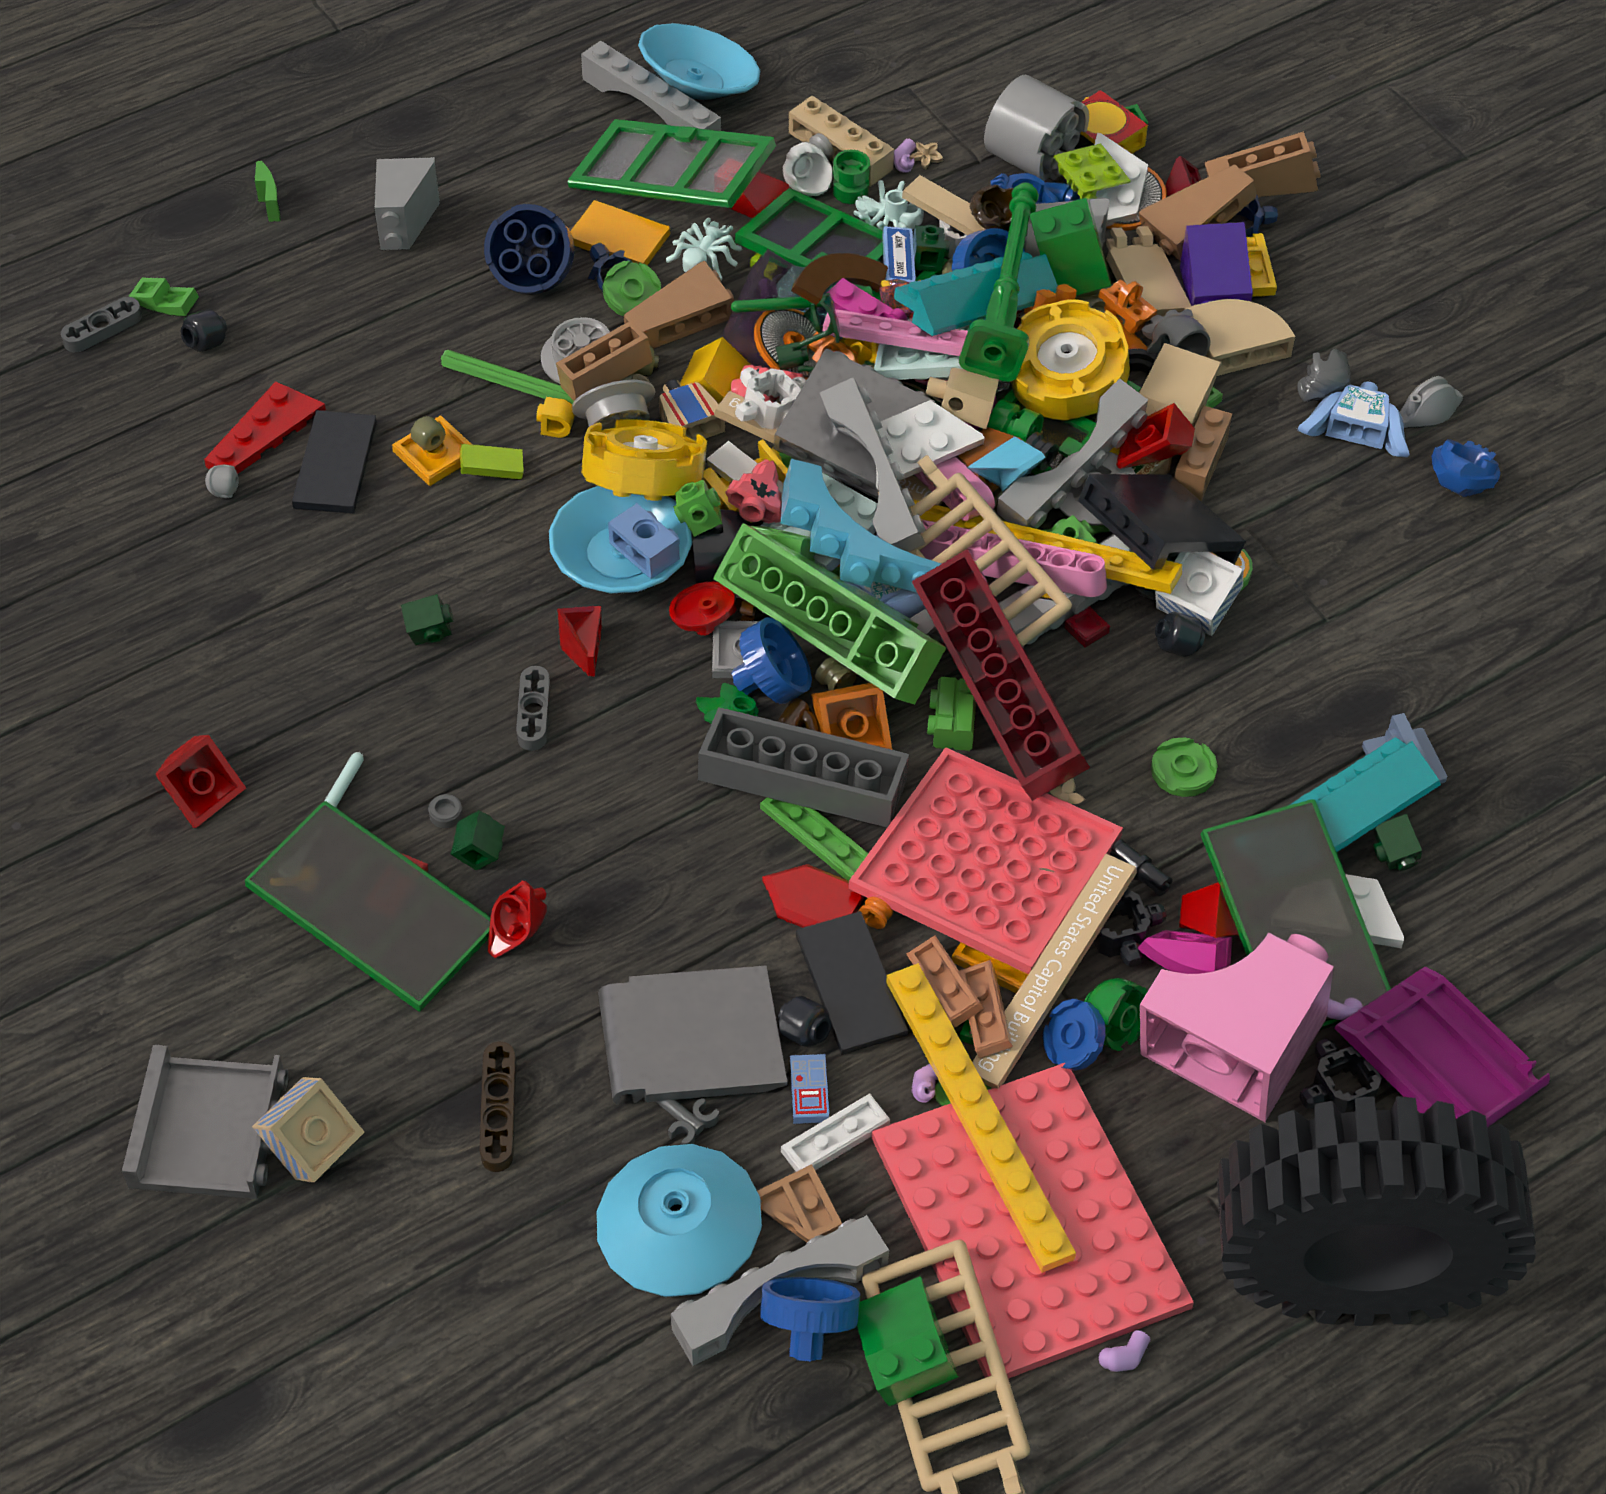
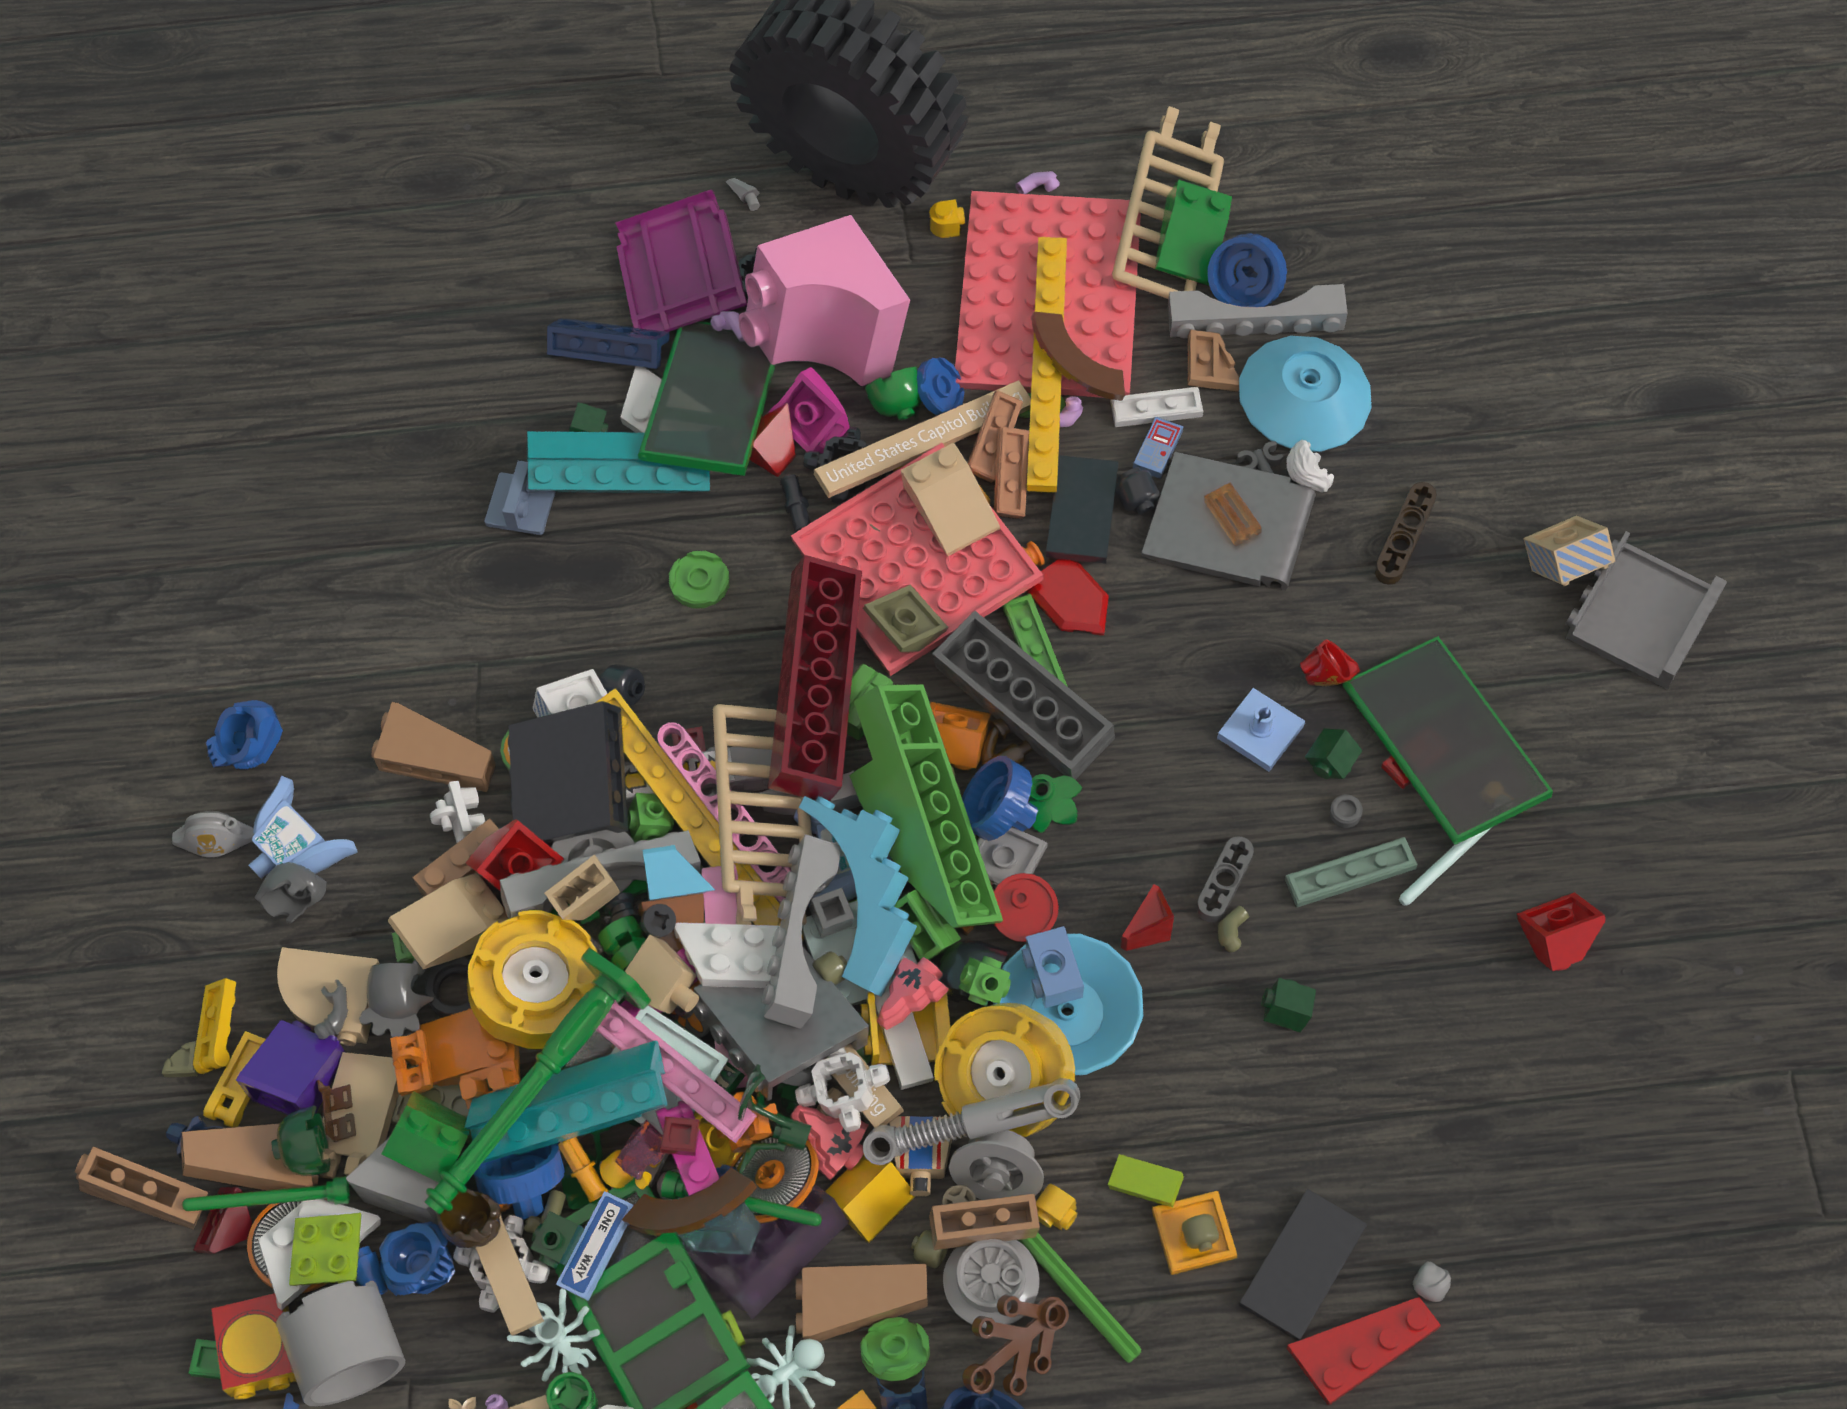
camera: 150 degrees left, 10 degrees up
none -> olive tile [162,1041,198,1077]
none -> green piece [182,1176,350,1212]
none -> yellow plate [193,978,236,1074]
none -> dark green cylinder [271,1106,331,1176]
none -> dark grey piece [314,980,348,1040]
none -> reddish brown piece [317,1080,356,1142]
none -> medium nougat slope [372,702,496,792]
none -> white hips [430,781,485,843]
none -> tan torso [544,855,620,920]
none -> dark blue fence [547,318,669,369]
none -> black wheel [640,904,676,938]
none -> dark red tile [661,1116,700,1156]
none -> dark grey brick [809,888,854,938]
none -> olive piece [812,951,847,986]
none -> olive slope [863,584,948,652]
none -> light grey piece [863,1078,1080,1165]
none -> tan slope [901,442,1000,557]
none -> yellow plate [929,199,965,238]
none -> reddish brown plant [962,1295,1069,1396]
none -> reddish brown tile [1031,312,1125,401]
none -> clear orange tile [1204,482,1262,546]
none -> light blue tile [1217,688,1305,772]
none -> olive arm [1218,905,1249,953]
none -> sand green tile [1285,837,1417,908]
none -> white hair [1286,440,1334,492]

